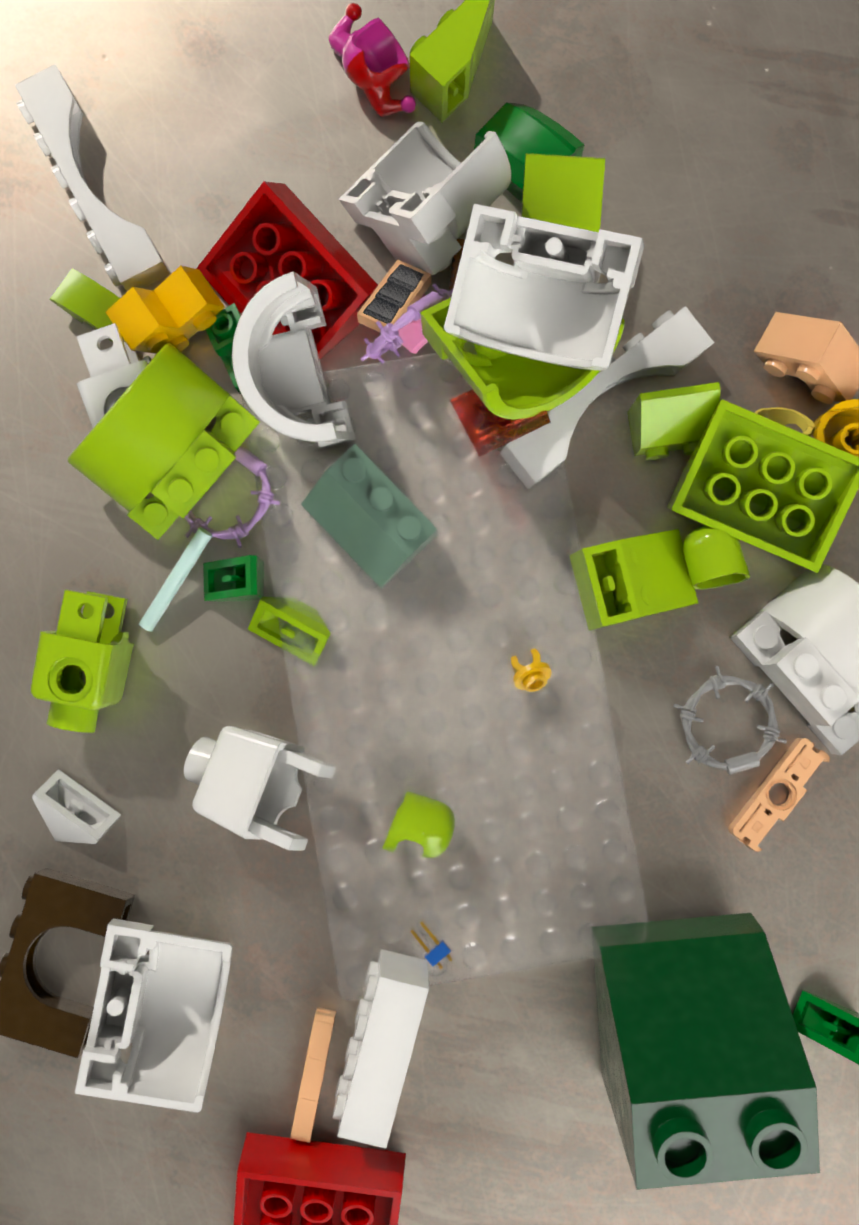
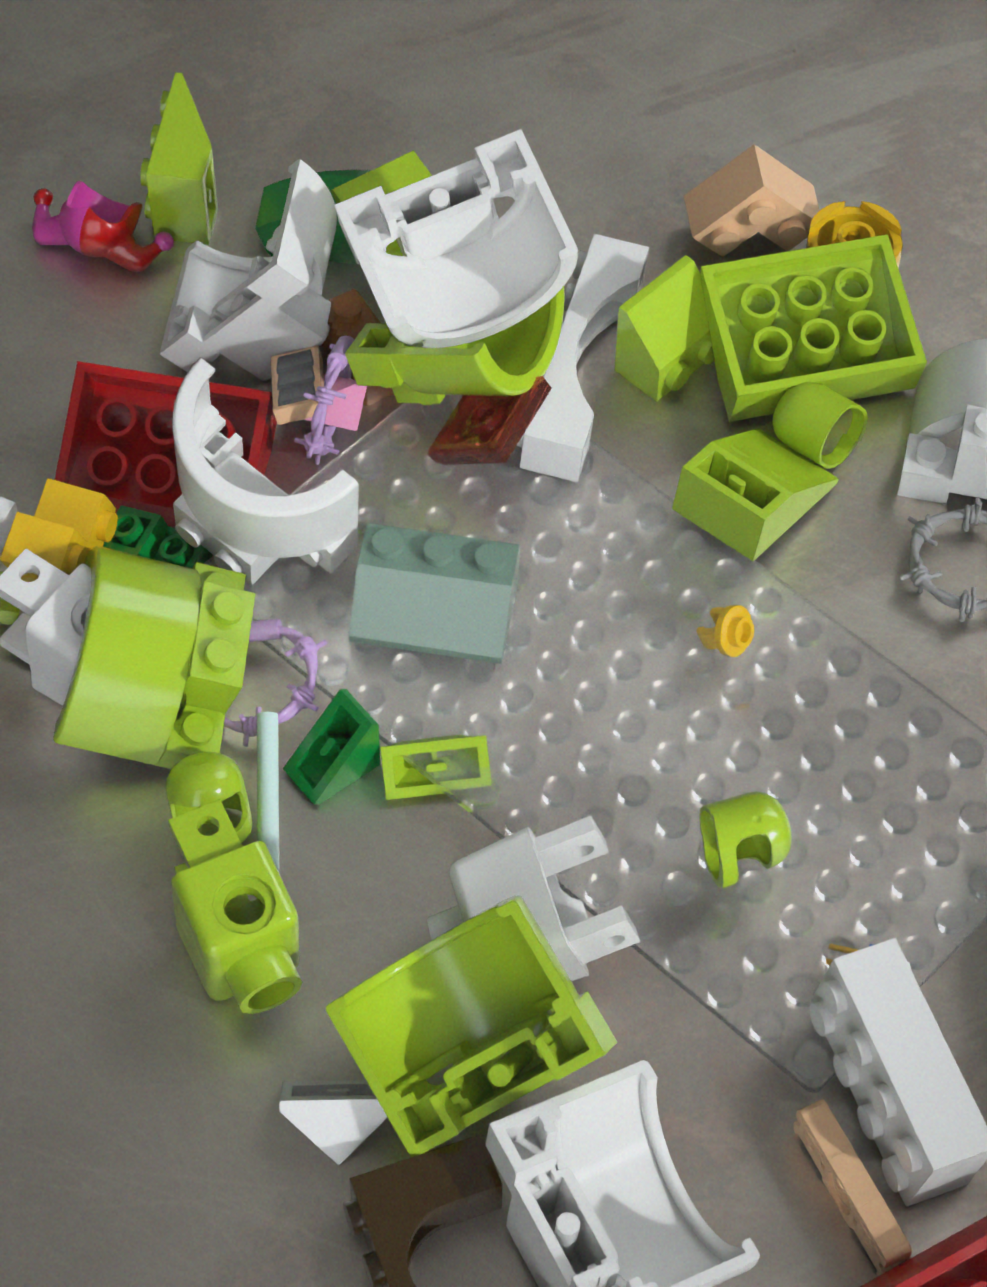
camera: 35 degrees left, 30 degrees down
none -> lime helmet [165,752,253,843]
none -> lime piece [326,895,617,1157]

